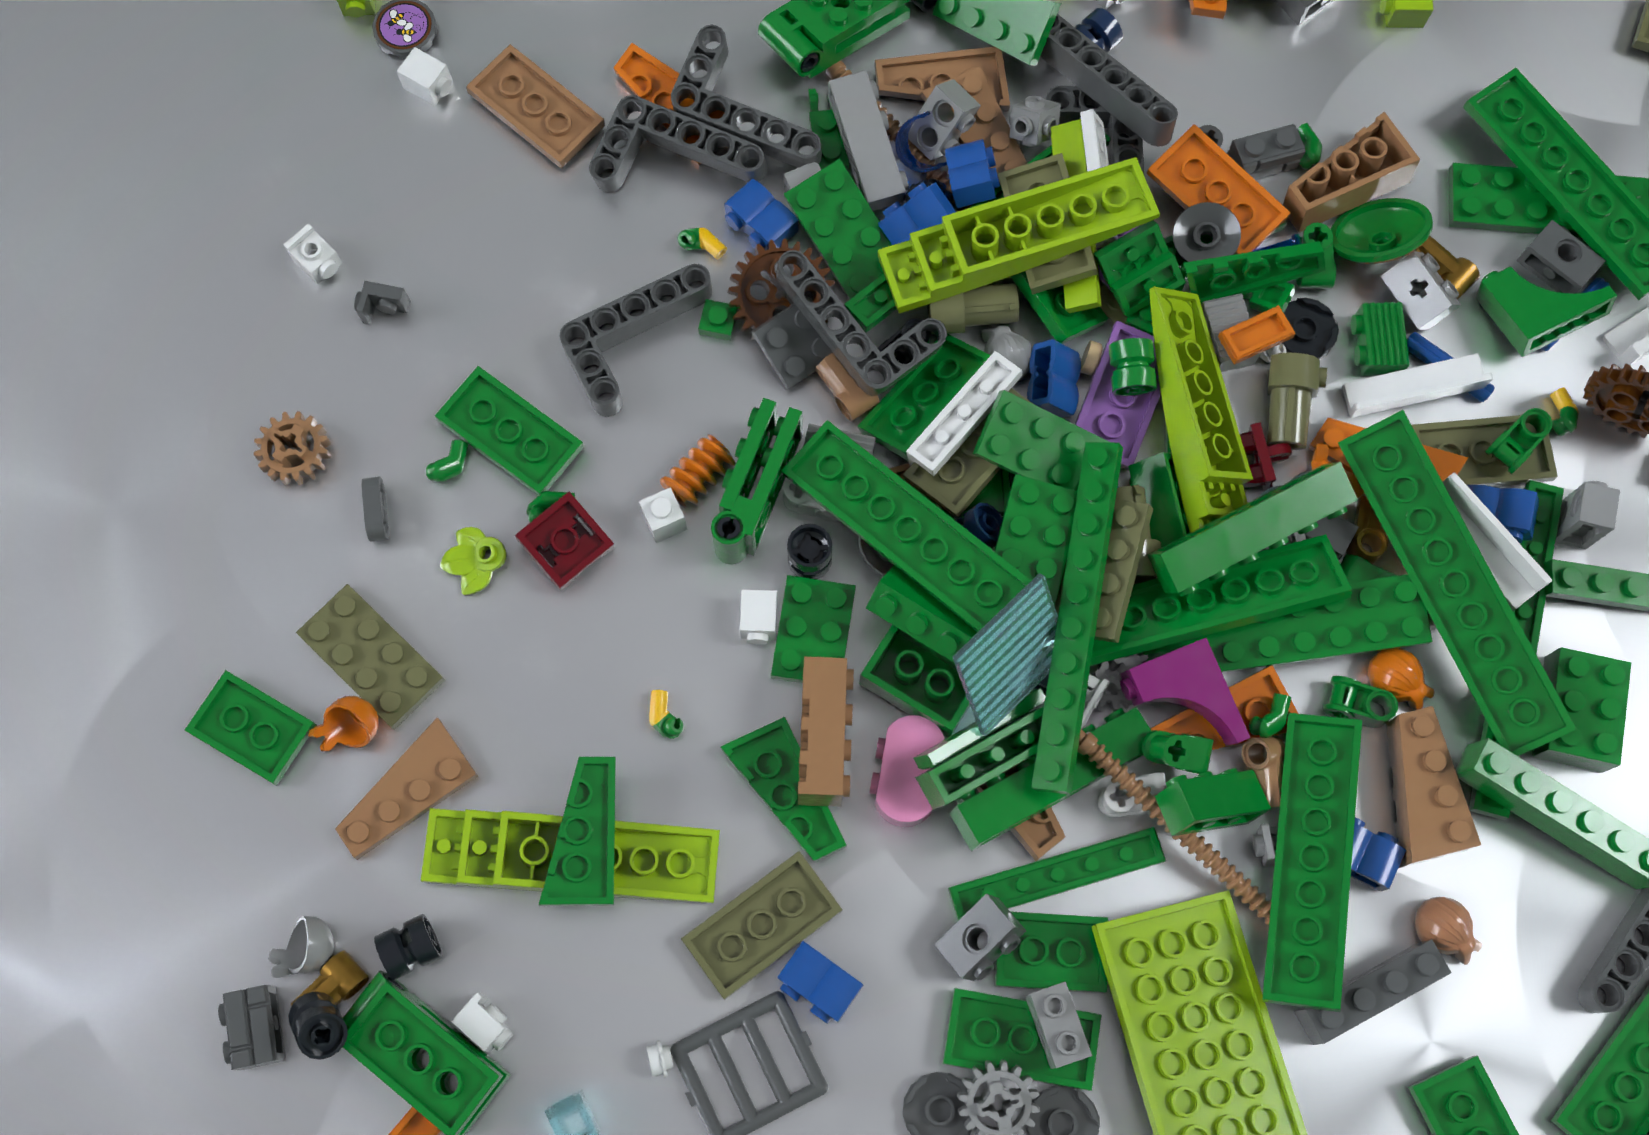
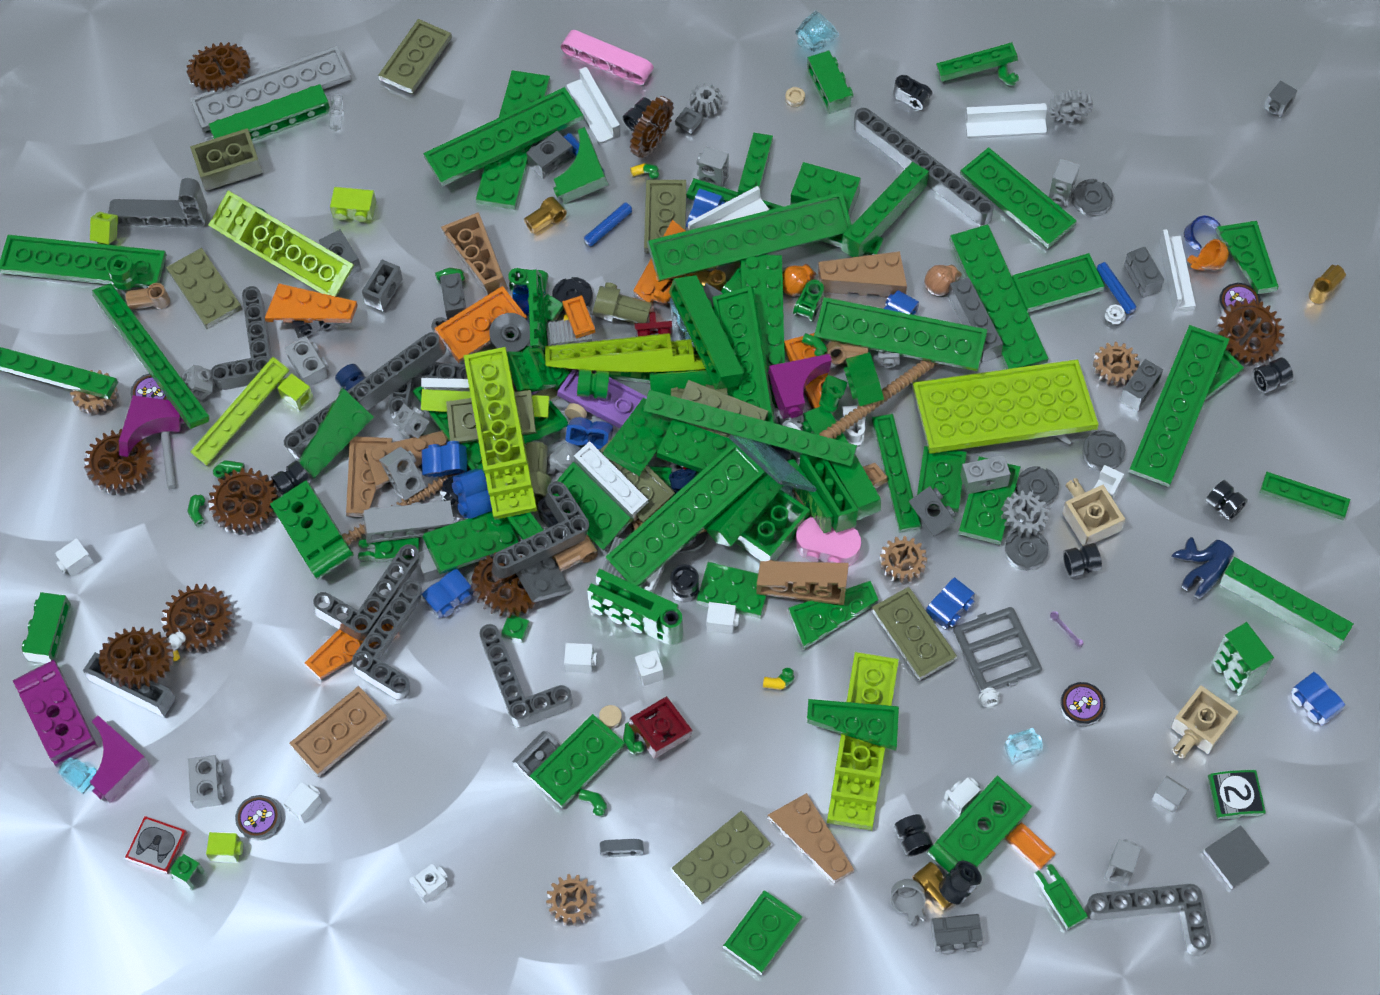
camera: 80 degrees left, 10 degrees down
orange piece [308,696,379,752] -> none
dark grey bracket [354,281,411,324] -> none
lime plate [440,527,507,595] -> none
orange piece [660,434,736,507] -> none
arm [677,228,727,260] -> none
clear blue helmet [895,111,947,172] -> none
green dish [1331,198,1433,264] -> none
white panel [1342,353,1493,418] -> none
green brick [1351,302,1410,376] -> none
brick [1381,251,1462,330] -> none
green piece [1485,408,1553,474] -> none
none -> dark grey brick [362,259,403,311]
none -> dark grey slope [512,731,560,779]
none -> white brick [564,643,597,673]
none -> tan tile [599,705,622,729]
none -> medium nougat gear [879,536,927,583]
none -> green plate [949,224,1049,369]

